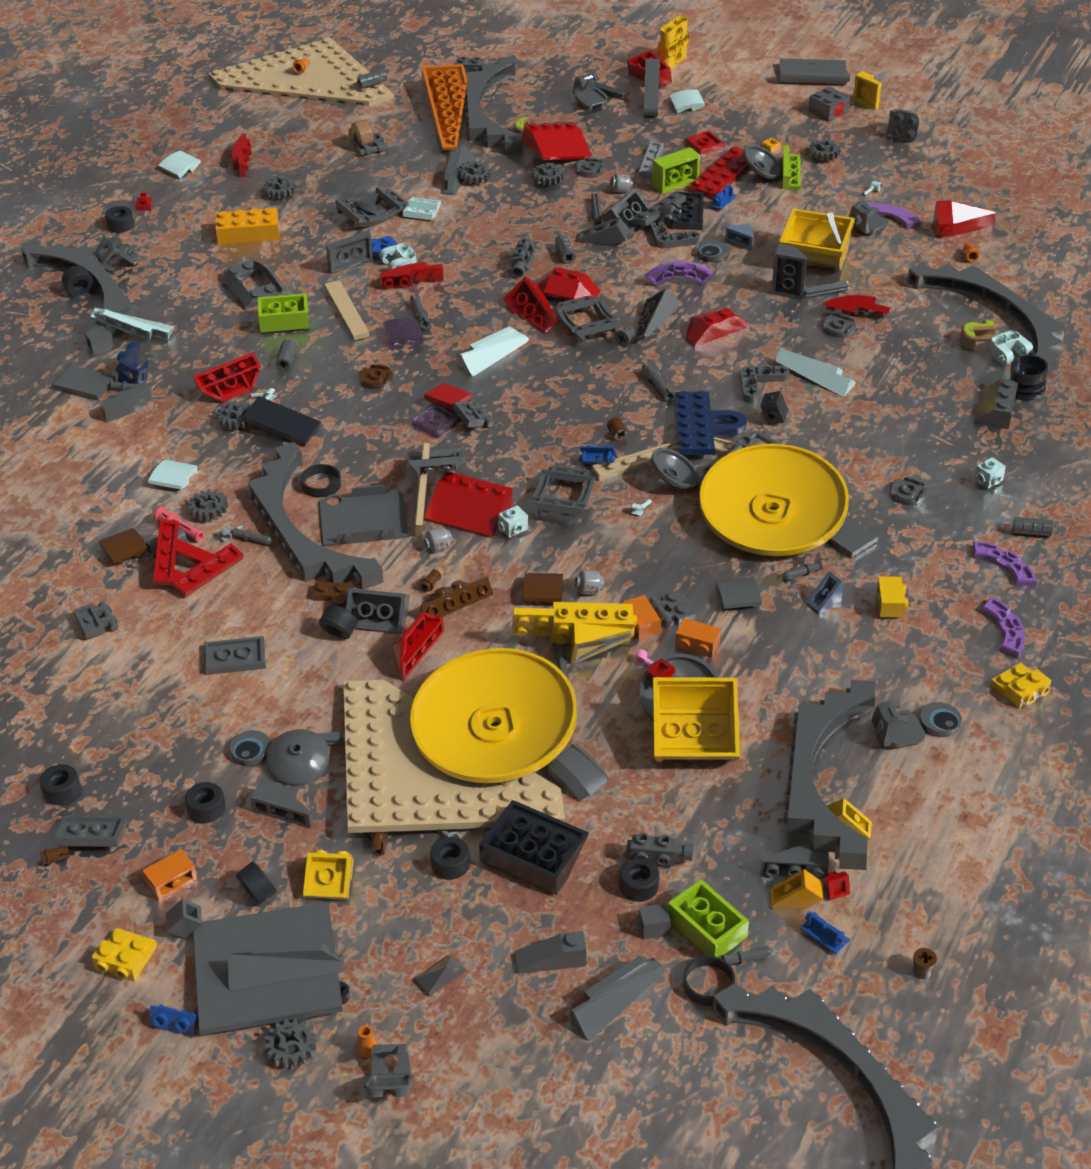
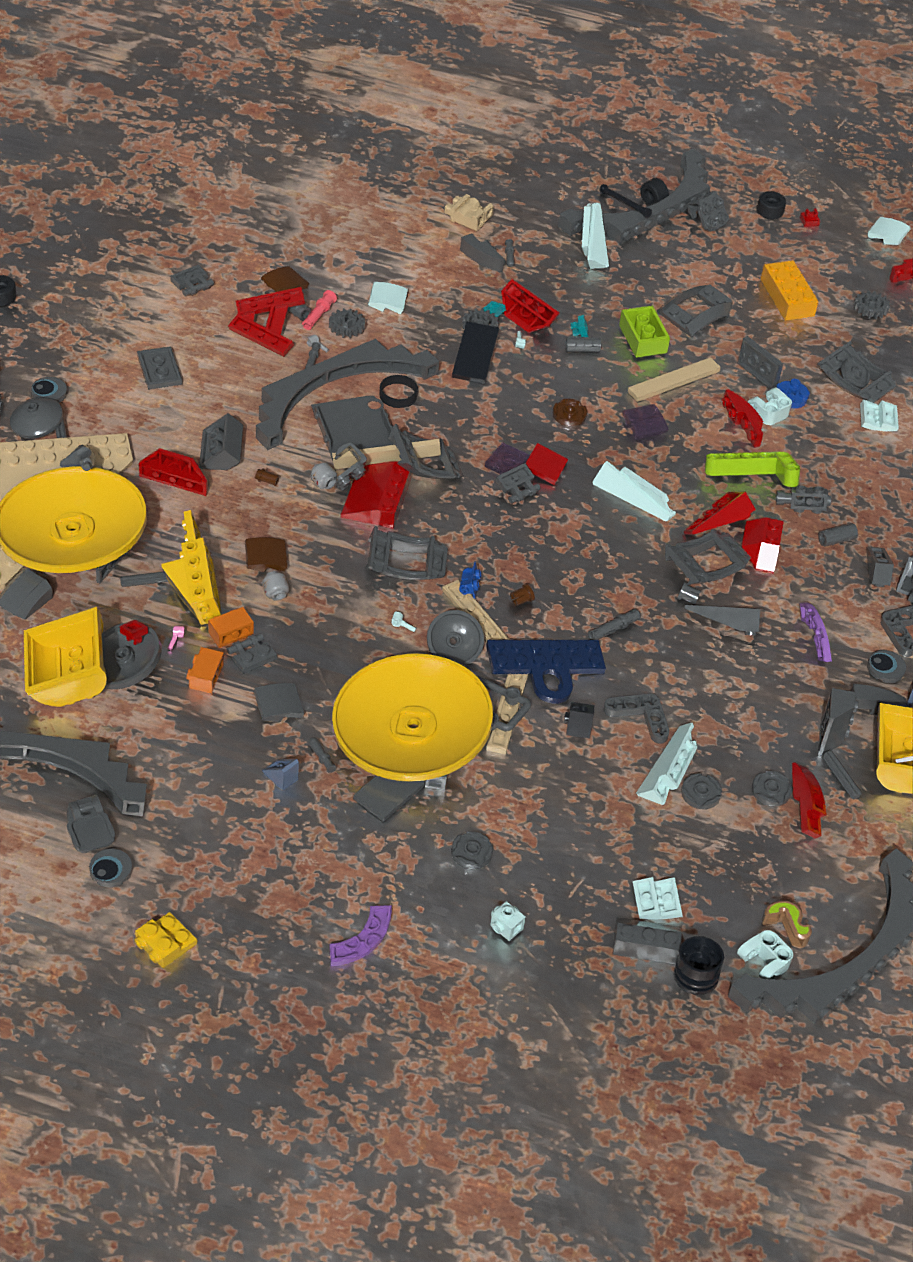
camera: 75 degrees right, 5 degrees up
dark grey tile [53,365,116,400] -> none
dark blue piece [116,341,149,384] -> none
reddish brown plate [313,582,354,610] -> none
black tyre [319,605,358,639] -> none
dark grey pin [410,294,430,329] -> none
reddish brown bracket [420,577,493,617] -> none
light aqua brick [498,505,528,538] -> none
red wedge [686,308,749,347] -> none
yellow brick [876,576,908,617] -> none
medium lavender tile [981,597,1025,658] -> none
dark grey axle [1013,517,1053,537] -> none
none -> dark grey animal [60,445,95,471]
none -> dark grey piece [334,443,367,491]
none -> tan hips [445,194,493,231]
none -> teal plate [483,301,506,317]
none -> teal tile [570,315,589,337]
none -> black bar [599,184,652,218]
none -> light aqua slope [633,877,683,920]
none -> dark grey tile [681,773,722,810]
none -> lime beam [705,452,800,487]
none -> dark grey slope [851,684,908,715]

